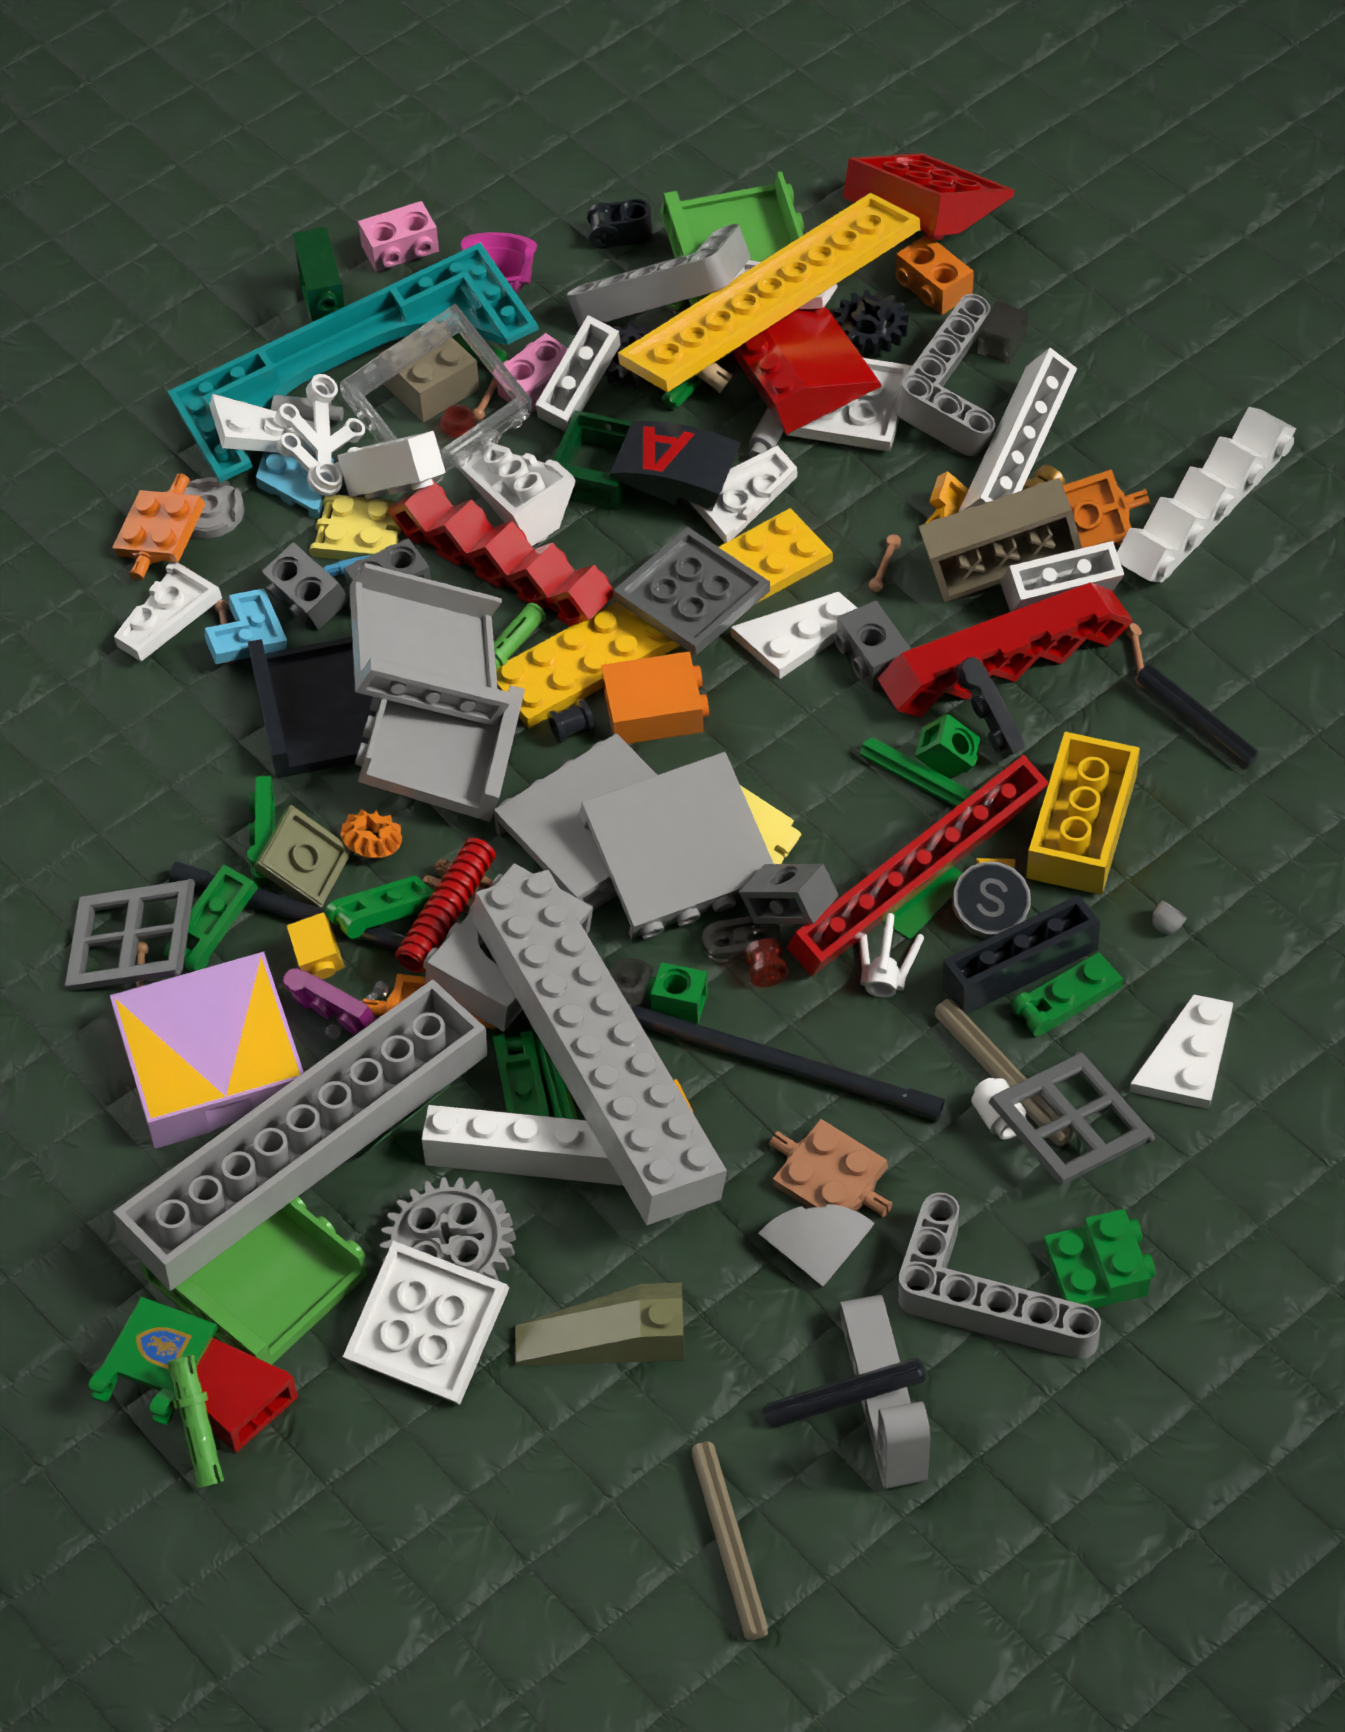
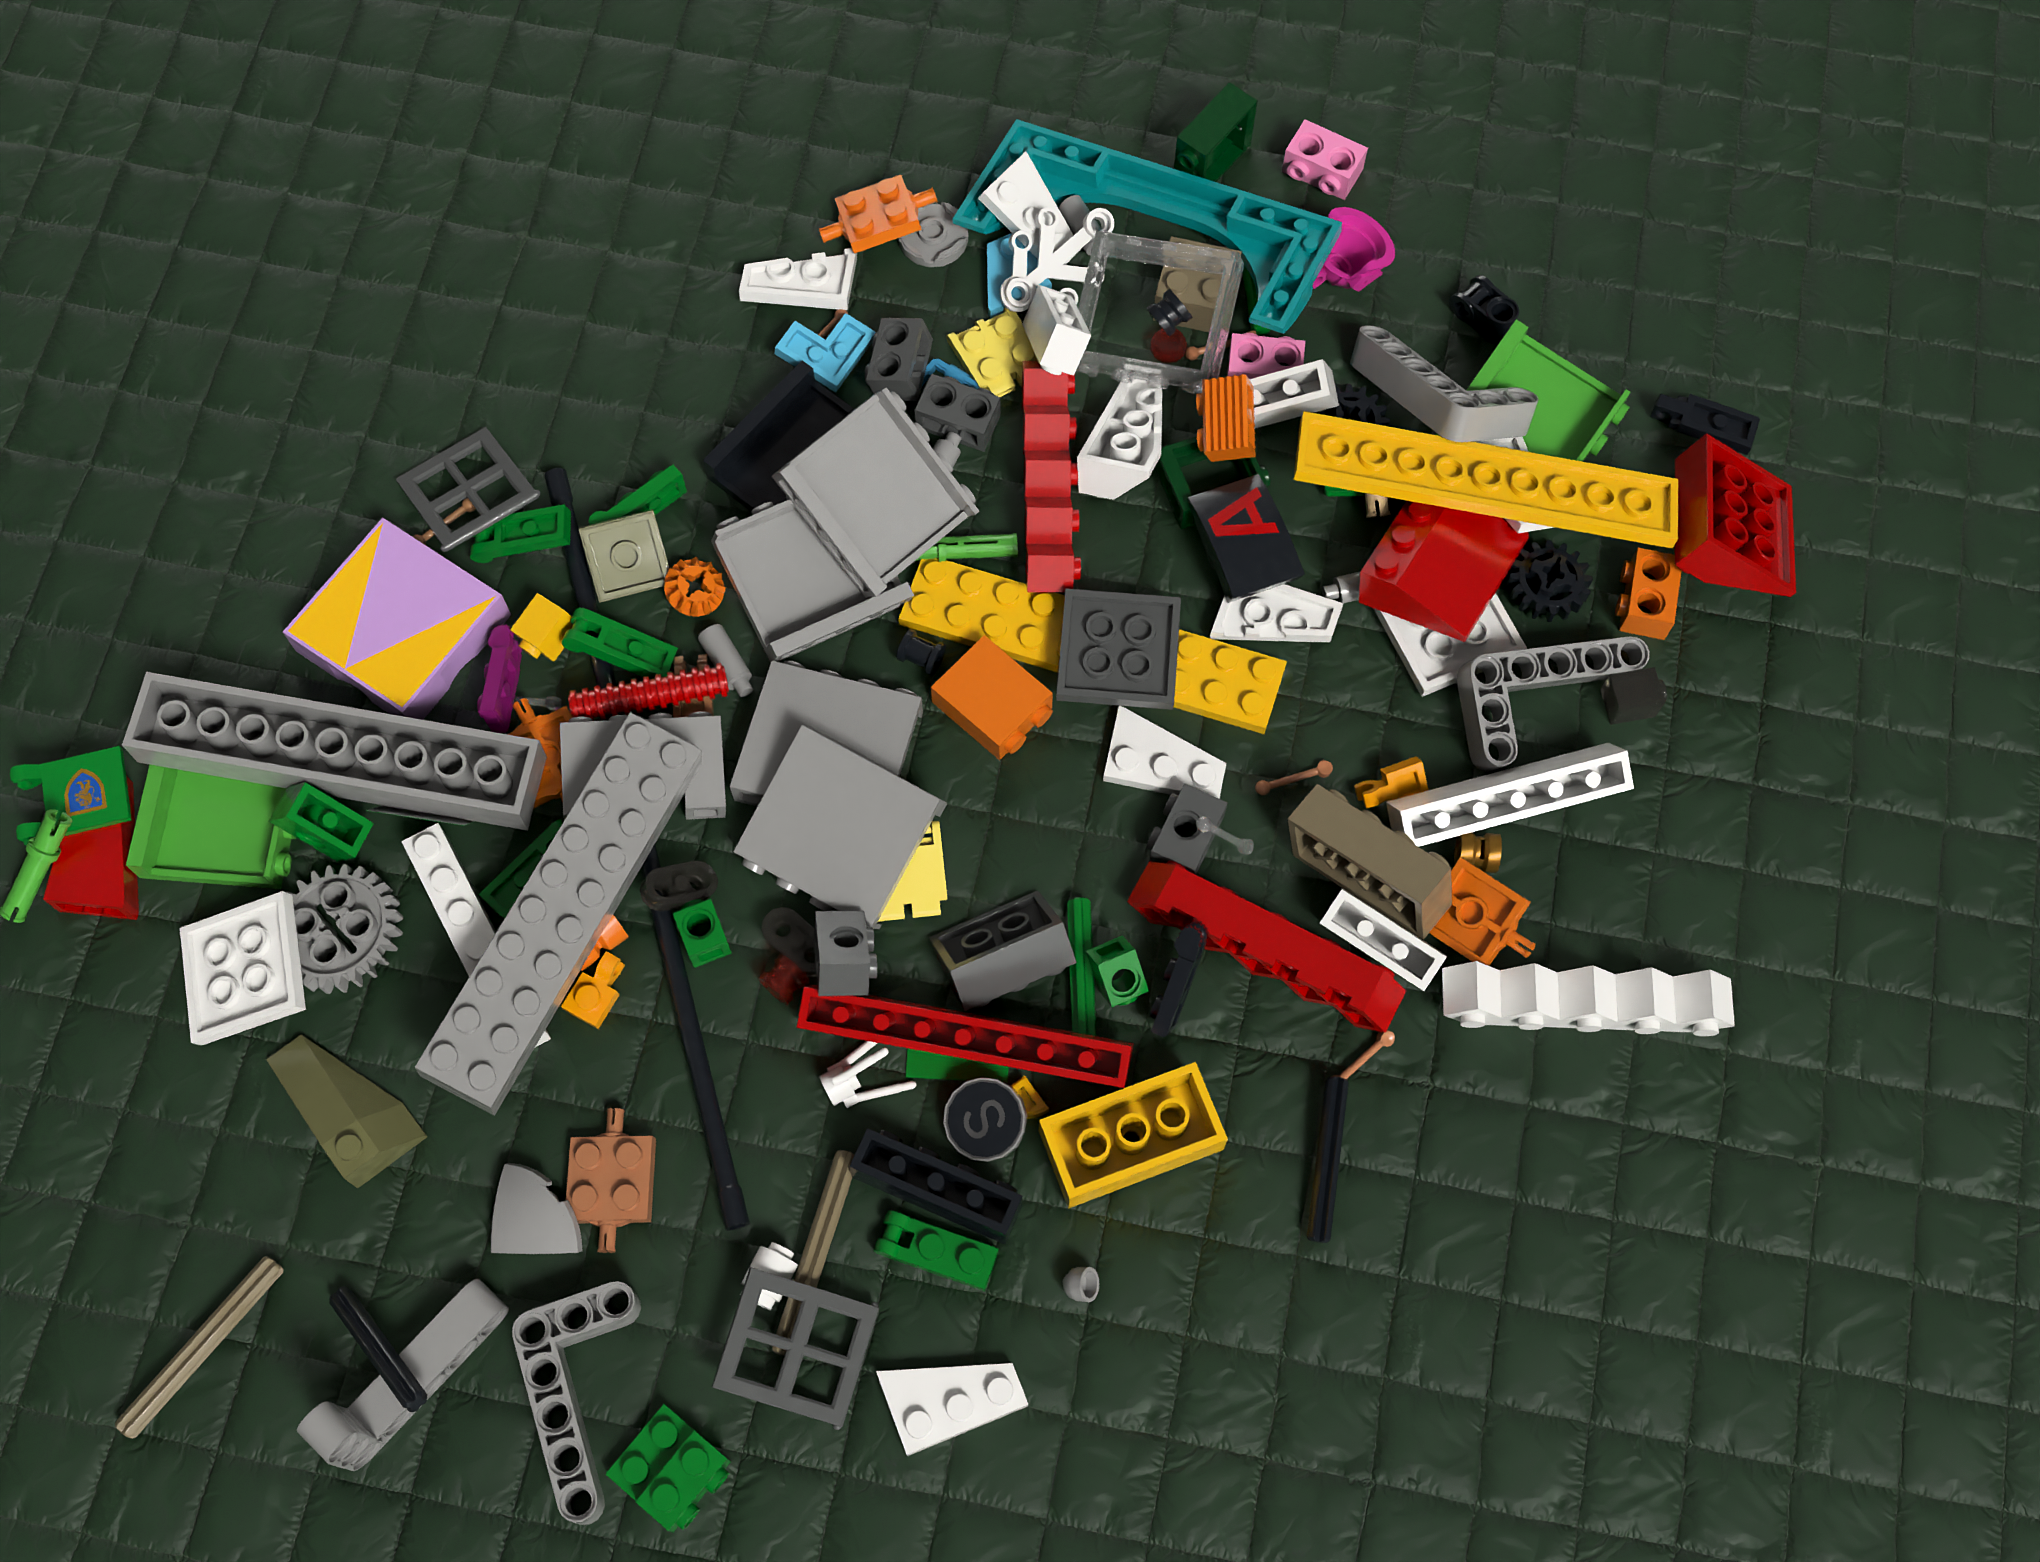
camera: 50 degrees right, 15 degrees up
none -> green brick [268,782,374,861]
none -> light grey cylinder [698,624,753,697]
none -> dark grey slope [929,891,1077,1011]
none -> black wheel [1146,288,1193,337]
none -> orange brick [1196,374,1256,462]
none -> clear hinge [1196,816,1254,855]
none -> black hinge [1650,394,1760,455]

